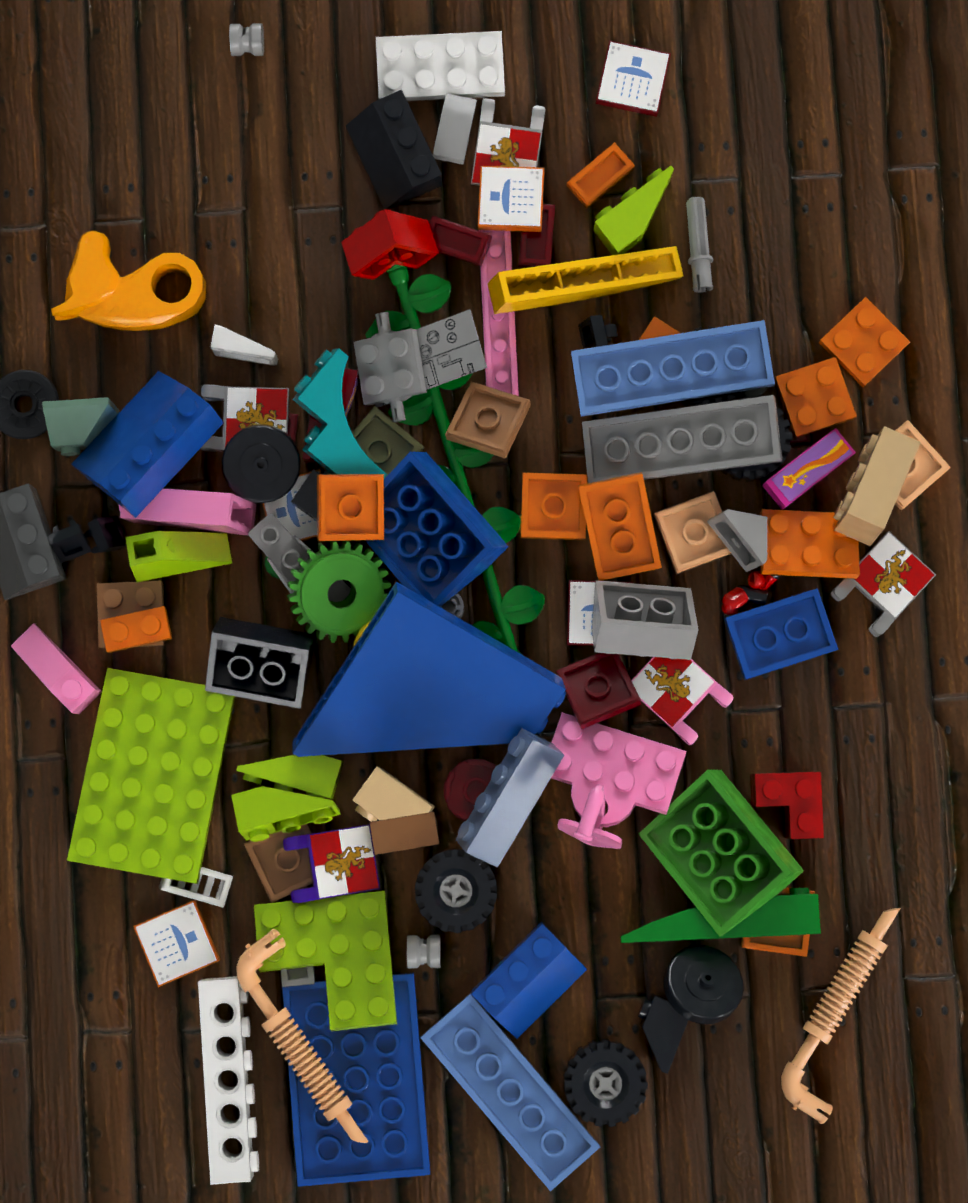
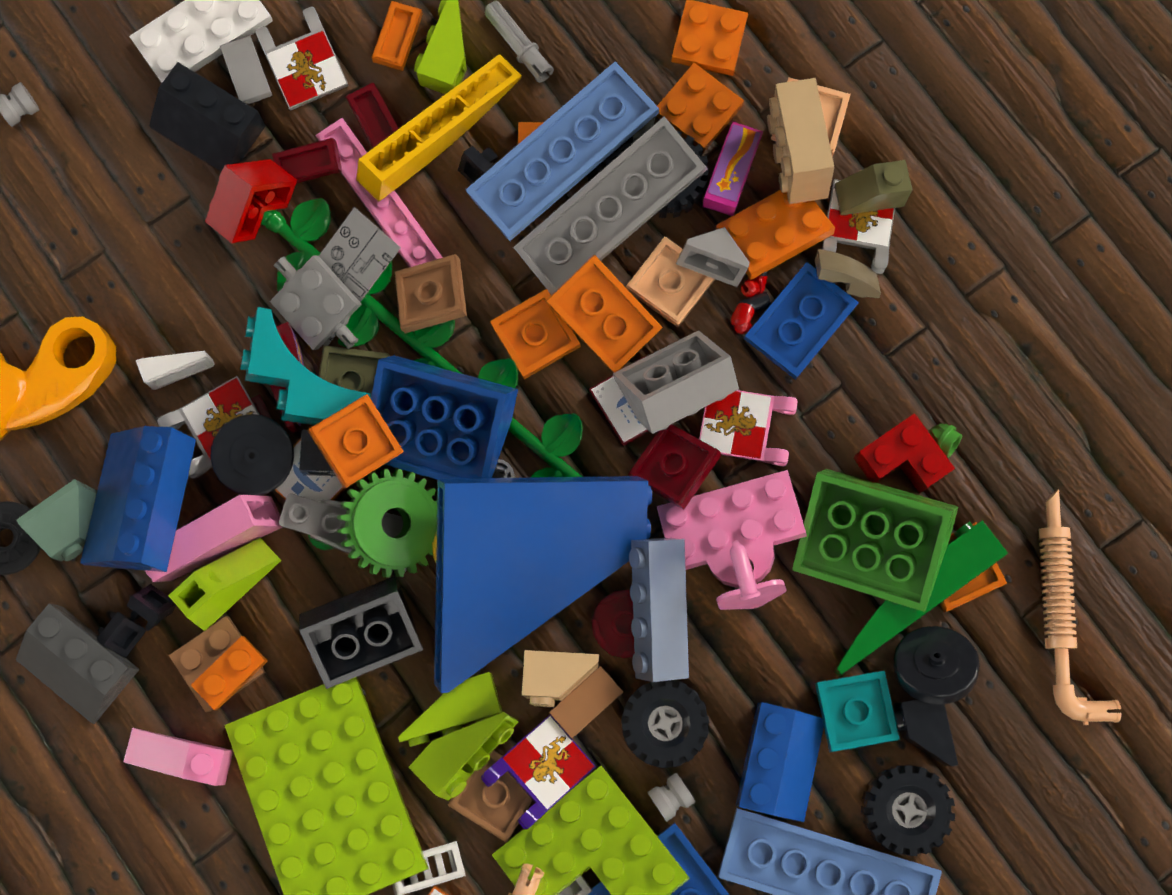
camera: 30 degrees left, 5 degrees down
white tile [478,166,544,232] -> none
none -> dark tan slope [815,249,881,298]
none -> teal plate [815,671,900,753]
none -> olive slope [834,160,912,215]
none -> bright green plate [928,424,962,458]

